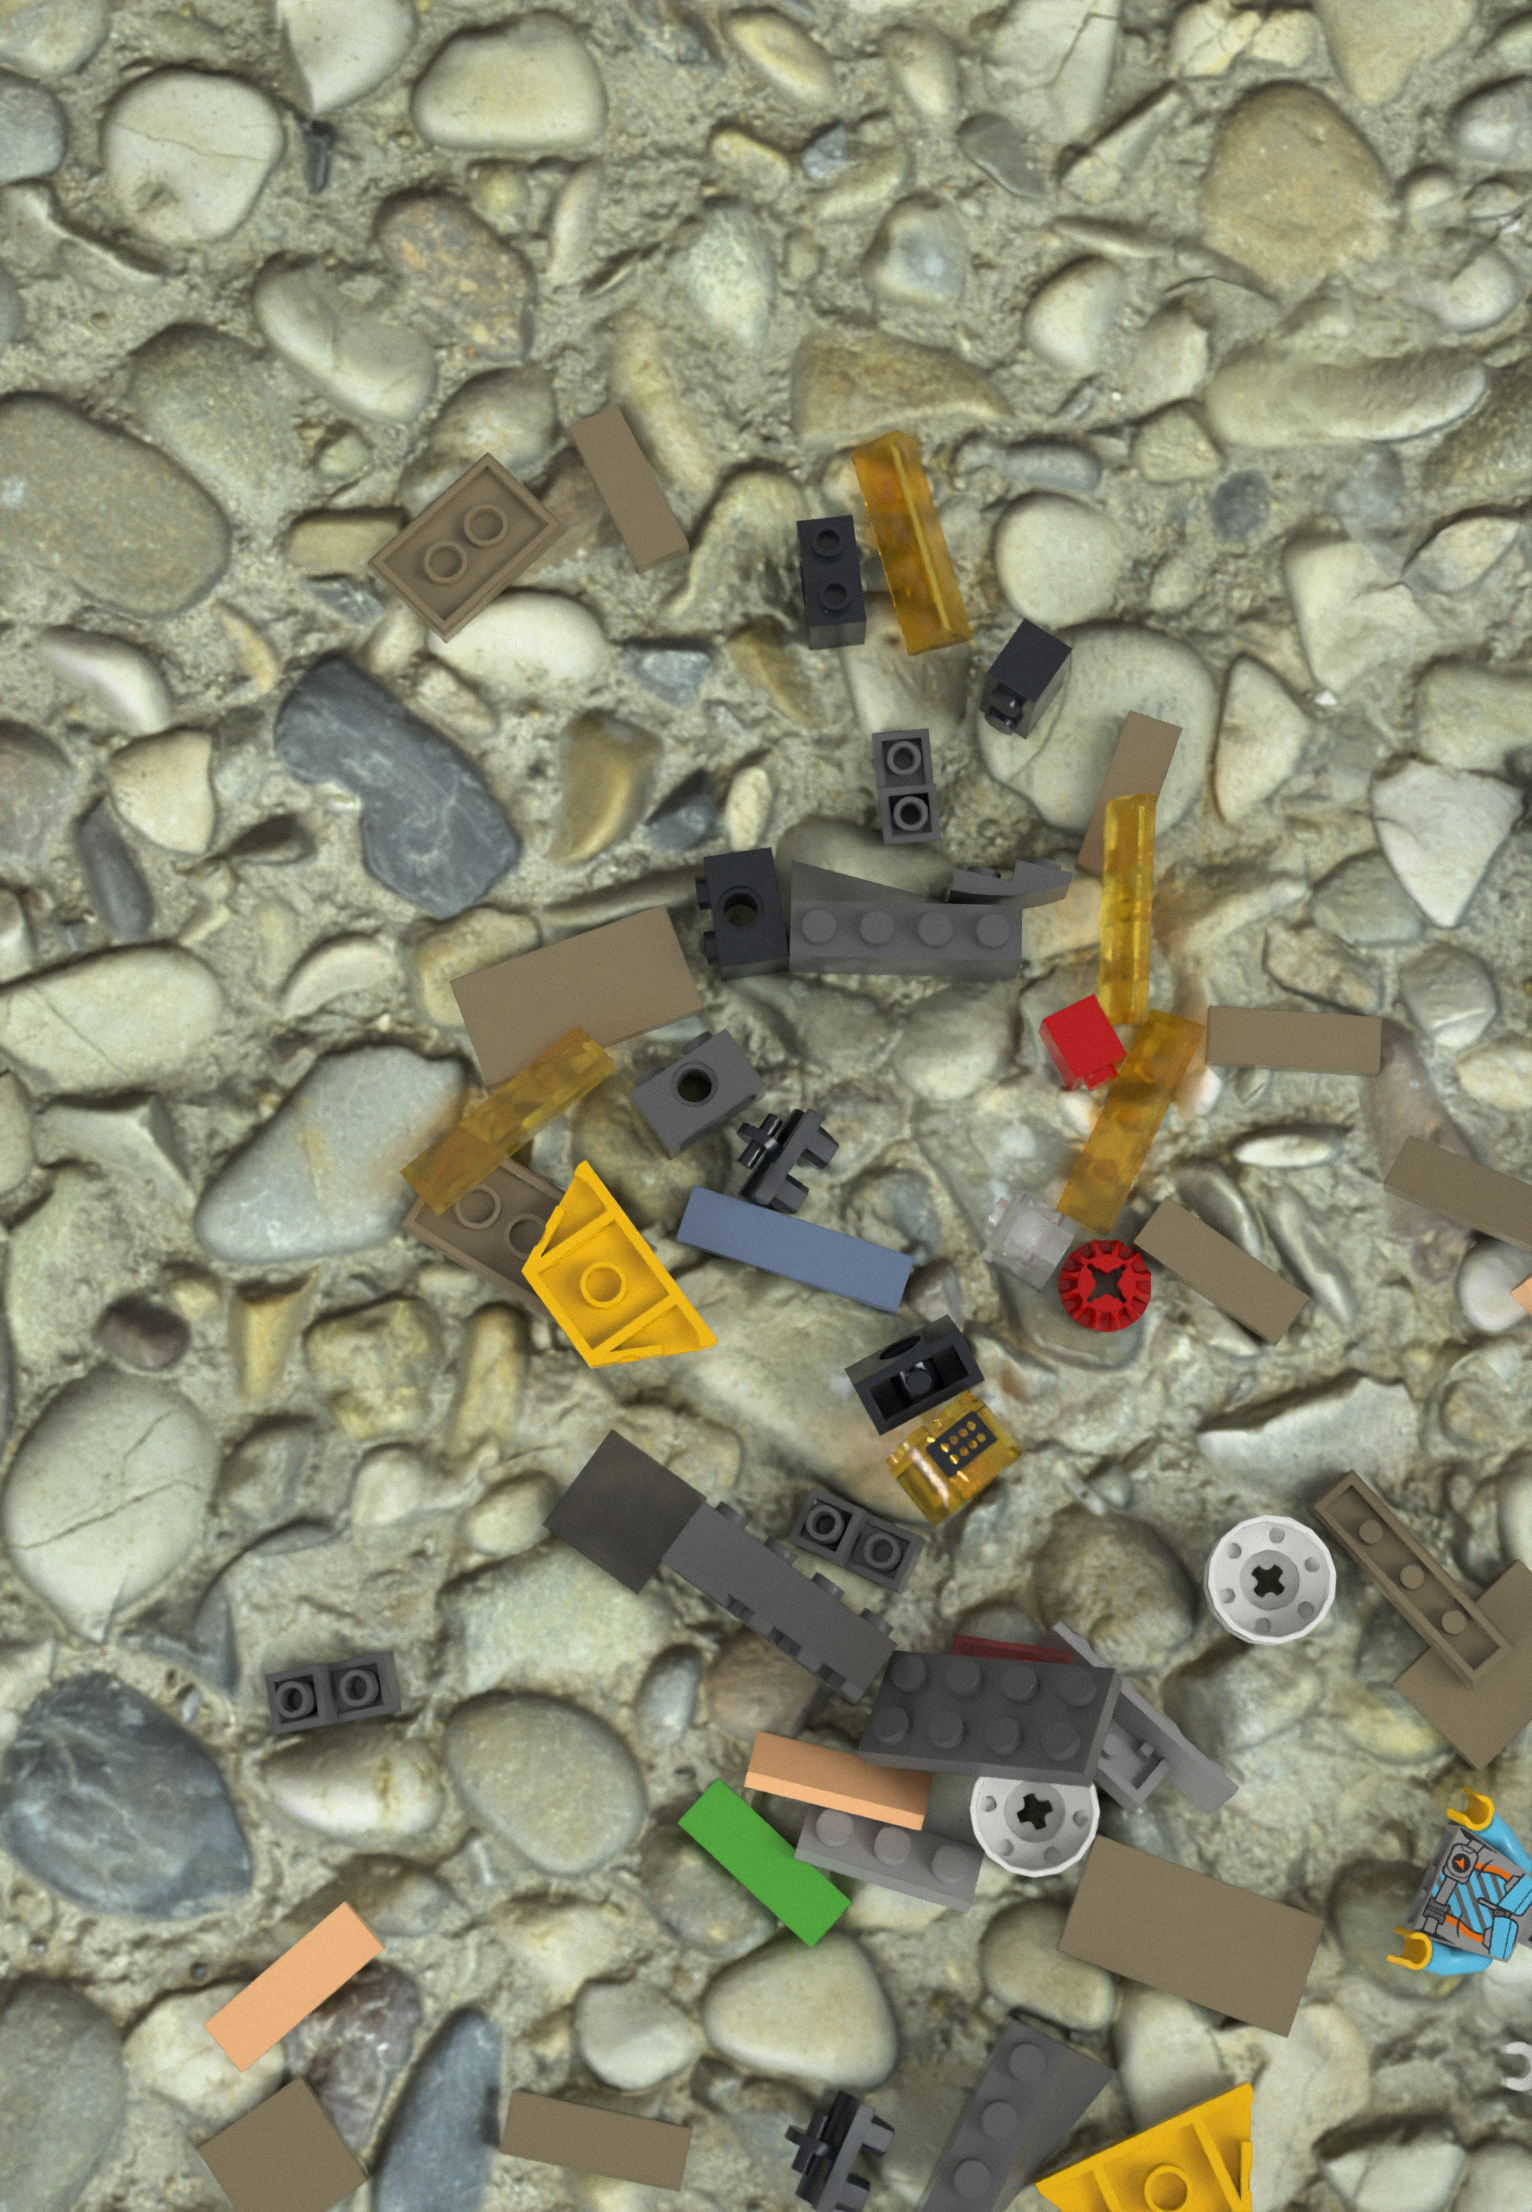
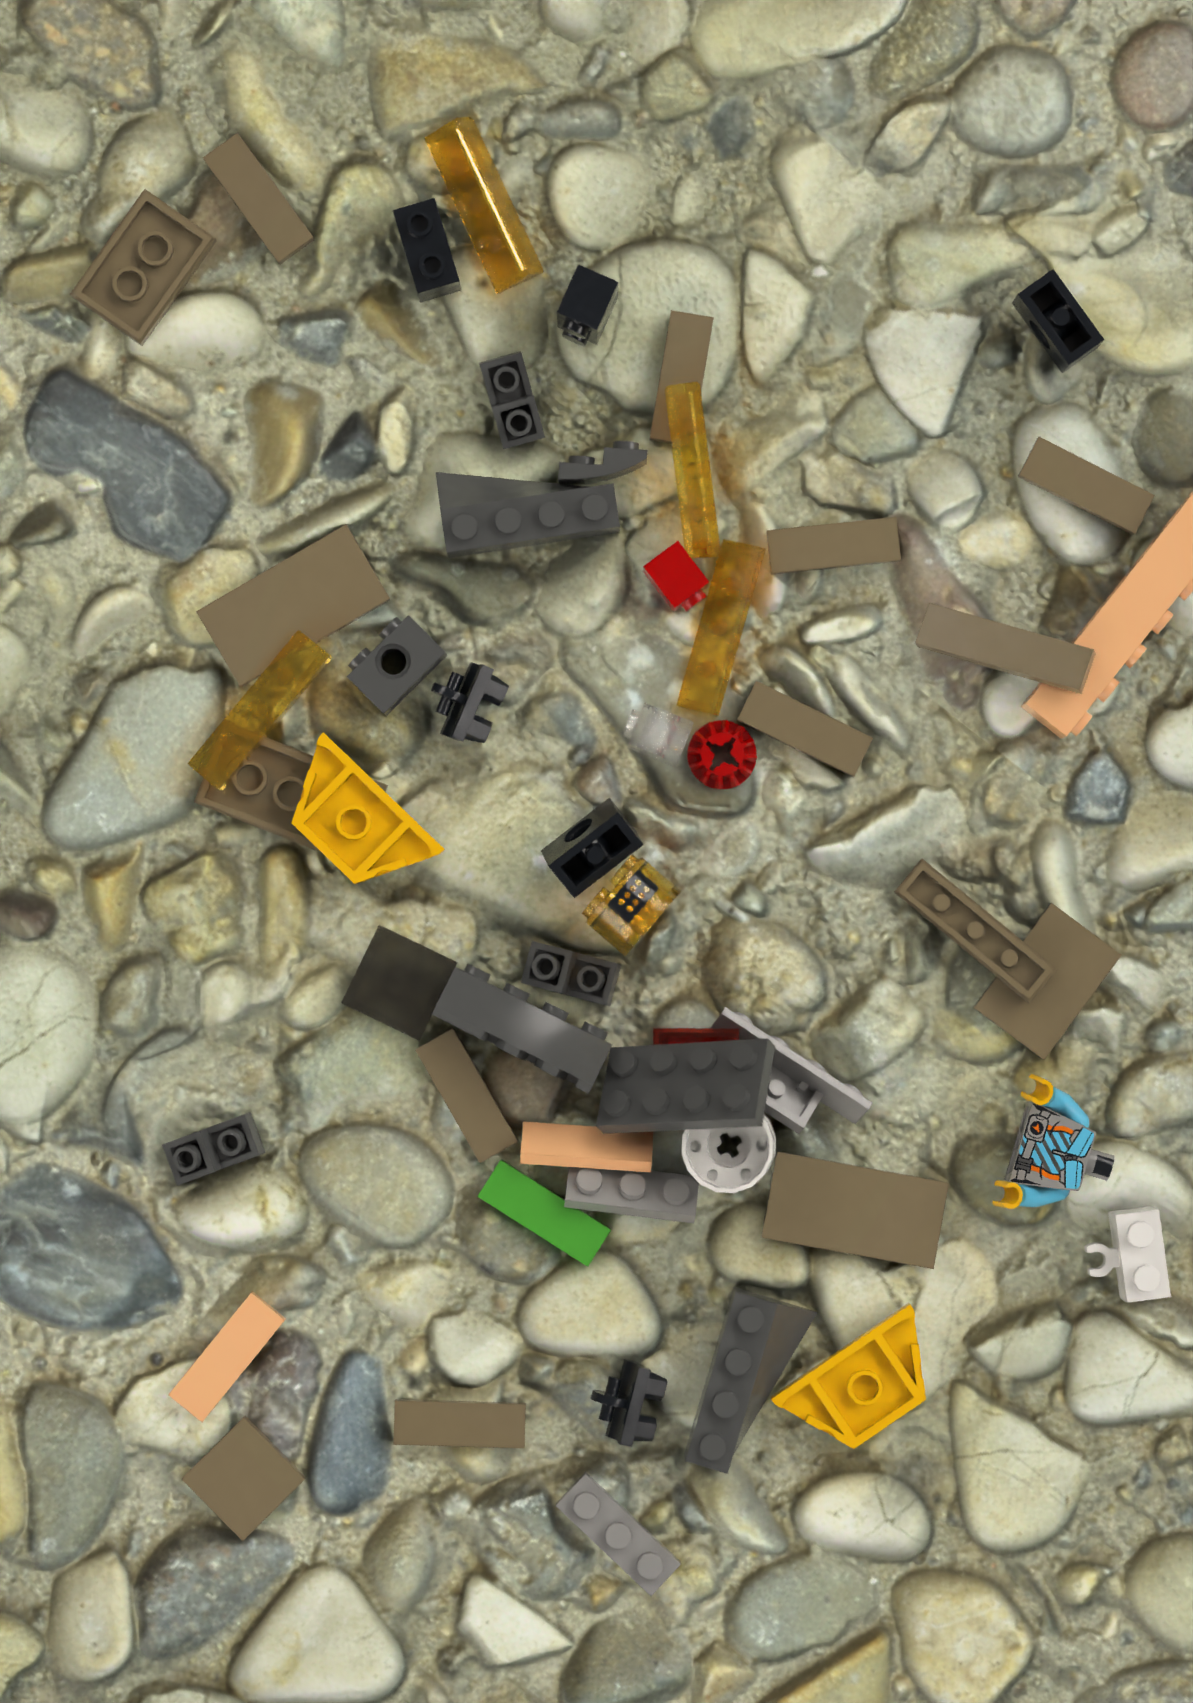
camera: 10 degrees left, 10 degrees up
sand blue tile [675,1185,915,1315] -> none
black brick [694,847,789,981] -> none
white wheel [1203,1515,1336,1645] -> none
none -> dark tan tile [415,1028,518,1163]

